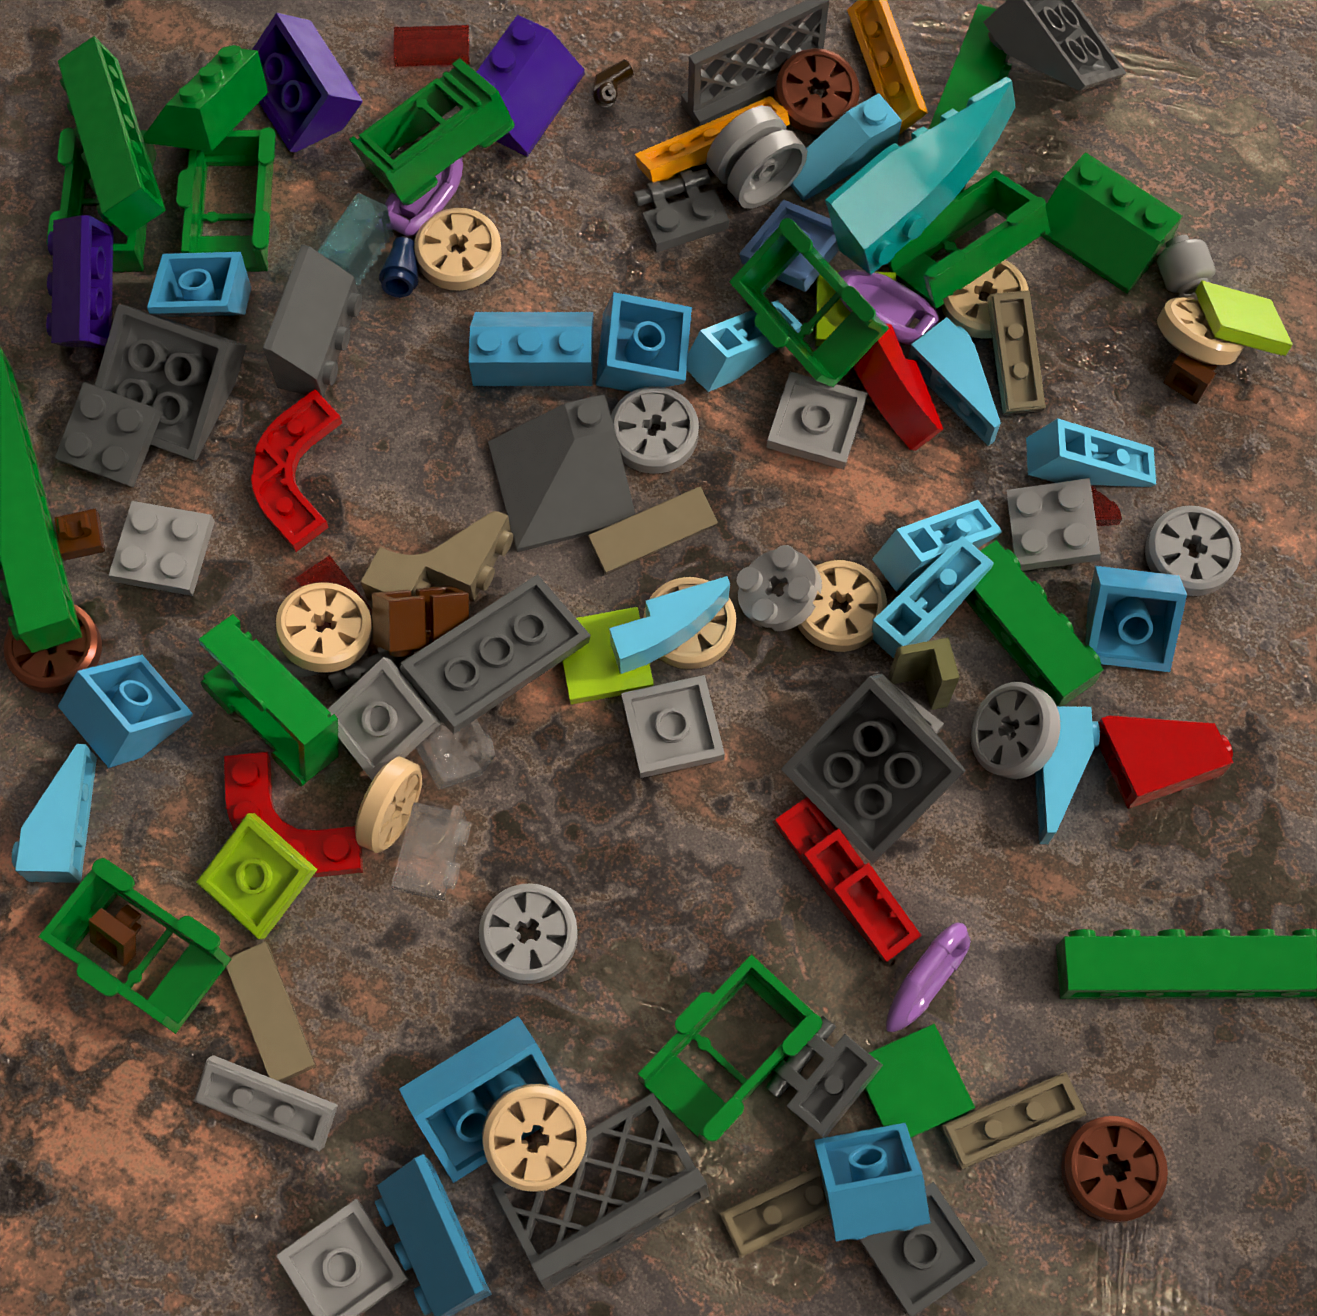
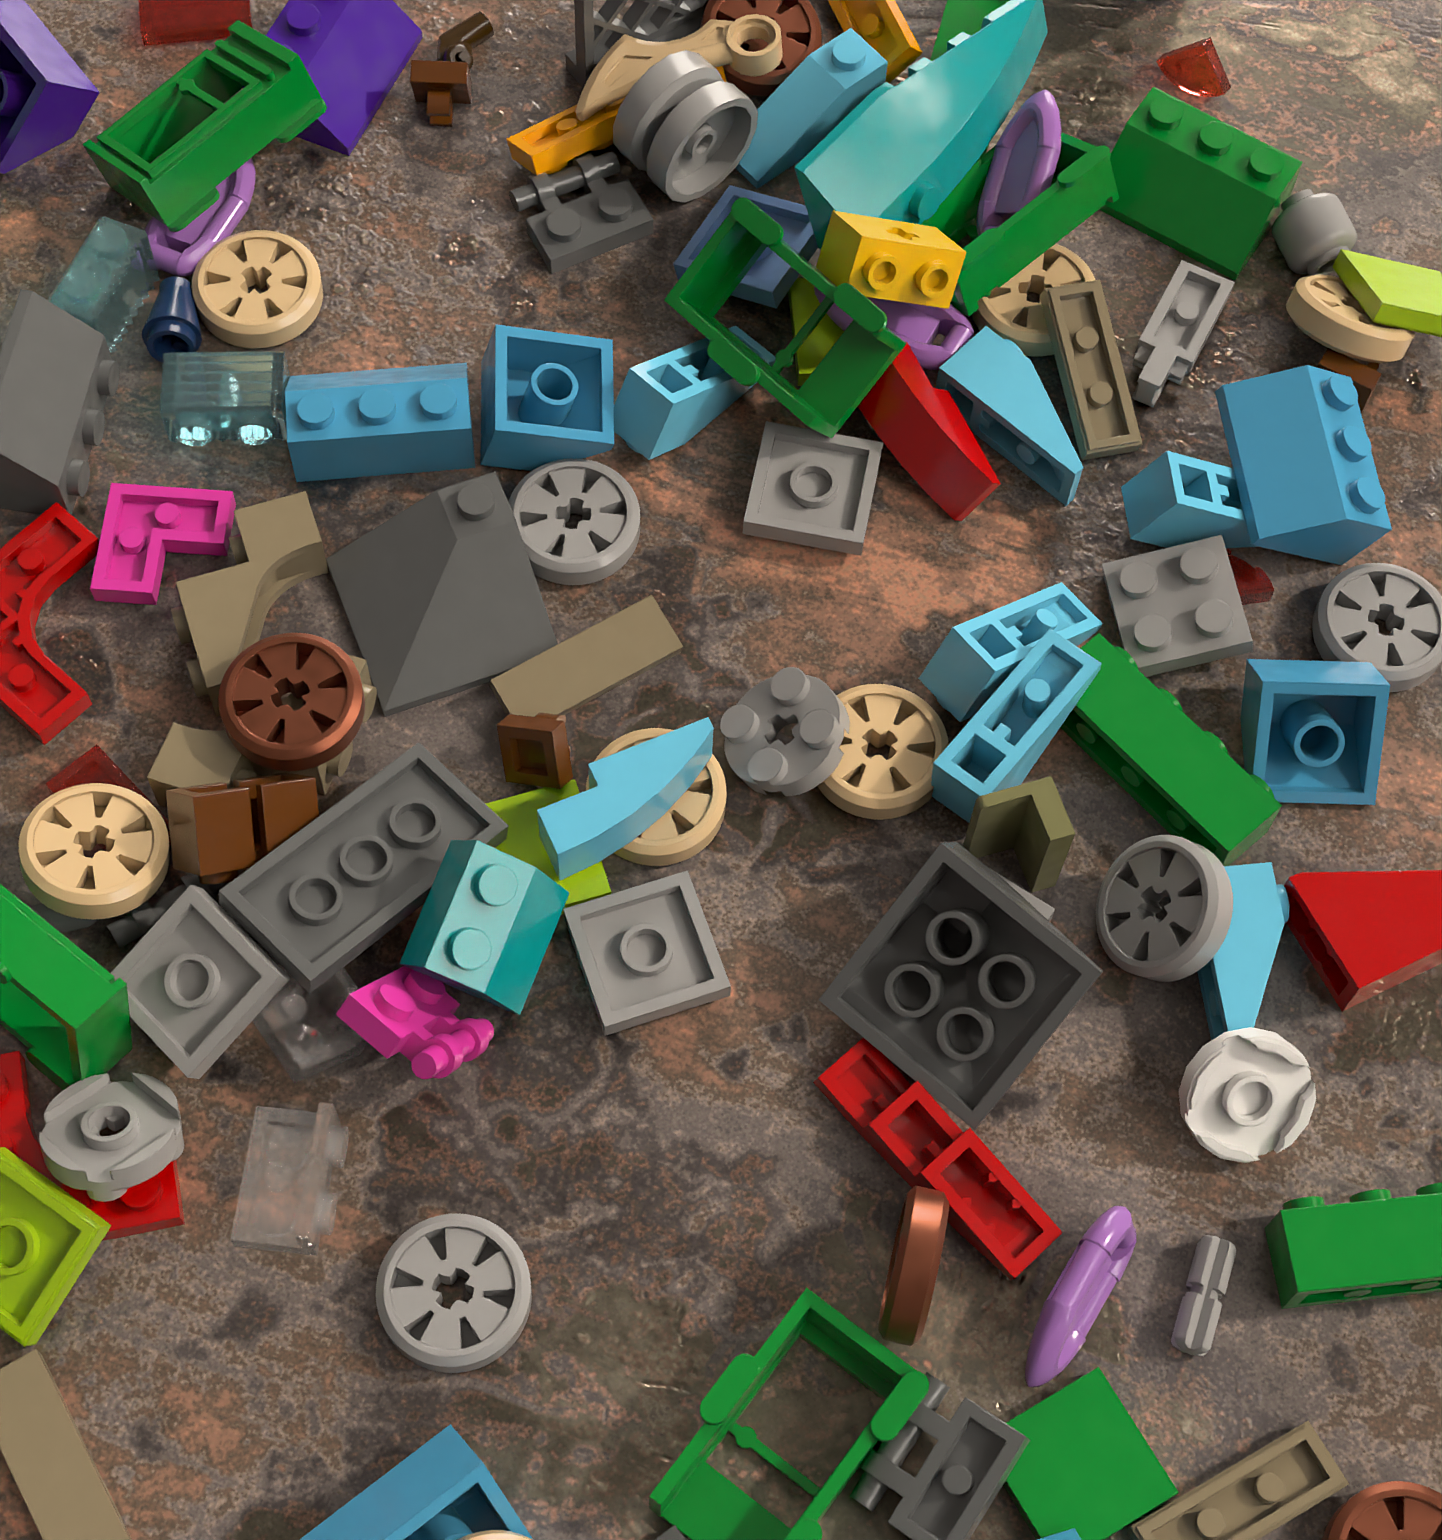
camera: 10 degrees left, 5 degrees down
tan wheel [355,757,422,853] -> none
none -> light grey plate [39,1073,185,1202]
none -> dark pink plate [90,483,236,605]
none -> clear light blue brick [159,351,290,446]
none -> dark tan arch [171,491,329,717]
none -> copper wheel [218,633,365,771]
none -> dark pink plate [335,966,494,1079]
none -> teal slope [399,840,570,1015]
none -> reddish brown tile [410,60,472,127]
none -> reddish brown tile [497,712,573,789]
none -> tan piece [576,14,783,121]
none -> yellow brick [816,211,967,309]
none -> copper wheel [878,1186,949,1346]
none -> medium lavender piece [976,90,1062,236]
none -> light grey hinge [1132,260,1235,407]
none -> clear red tile [1156,37,1231,97]
none -> light grey piece [1171,1235,1237,1356]
none -> white tile [1179,1027,1316,1163]
none -> dark azure slope [1215,365,1392,565]

